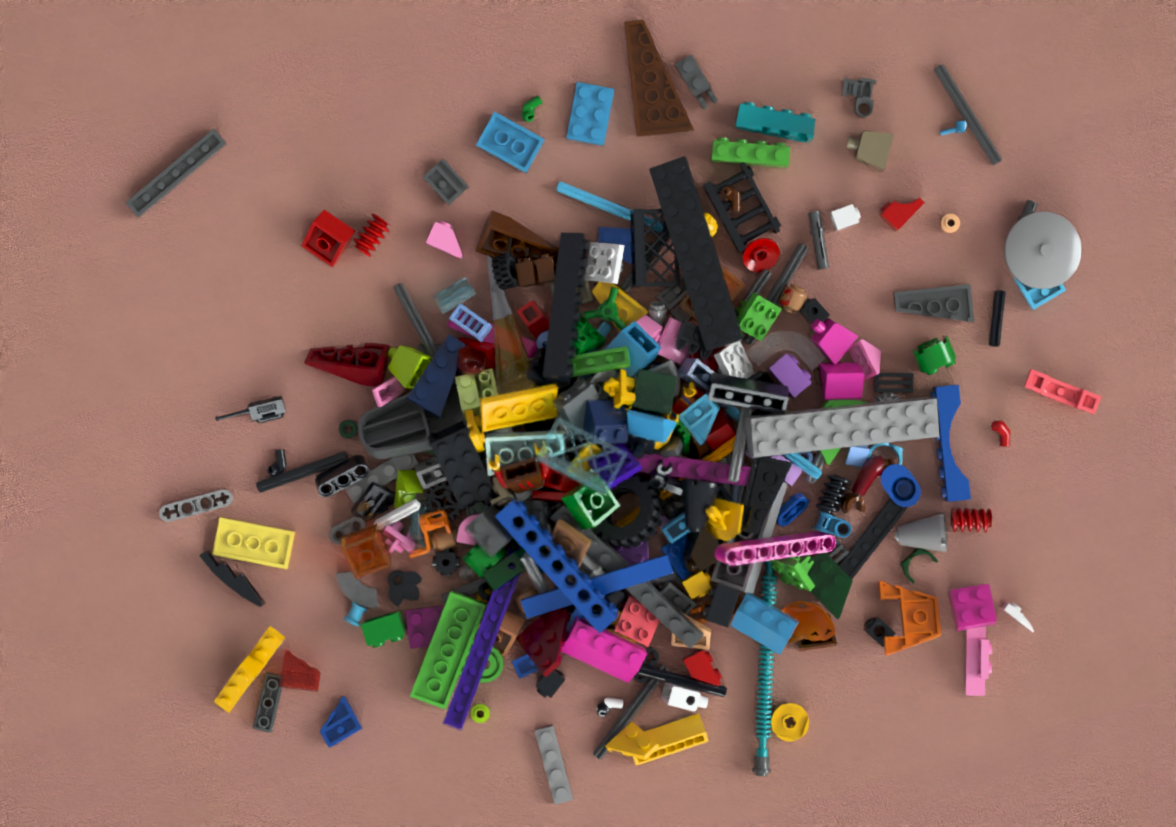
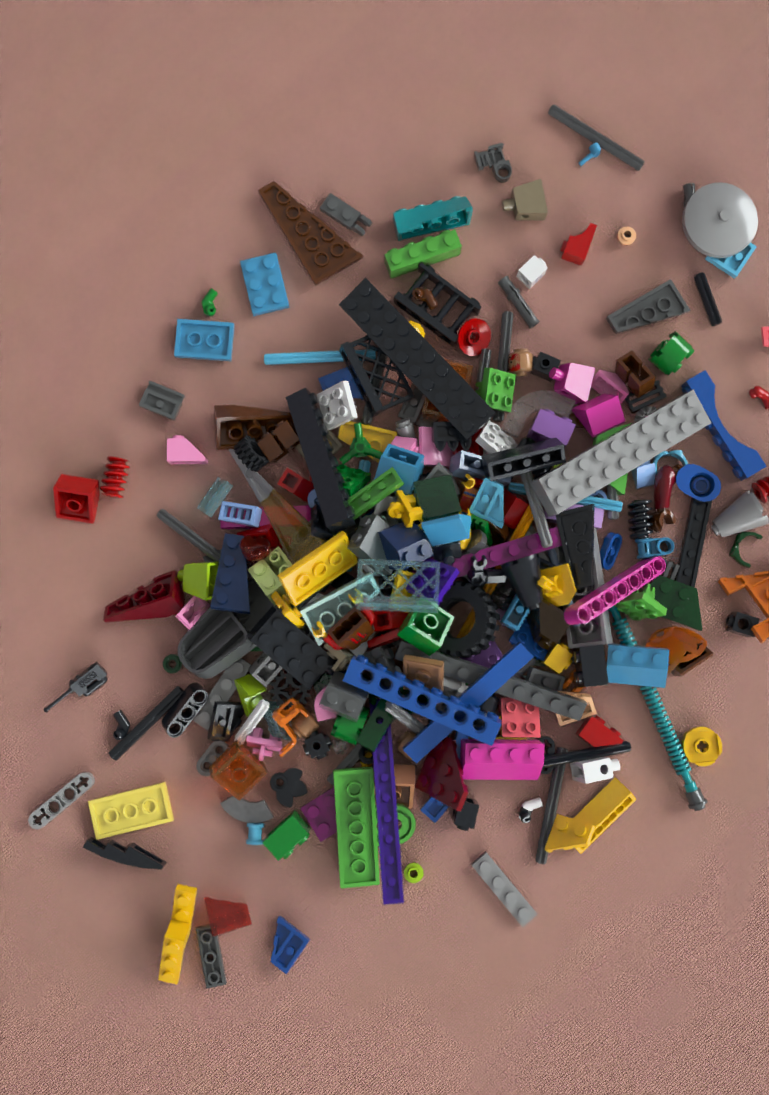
camera: 30 degrees left, 5 degrees down
none -> reddish brown piece [615,350,656,398]

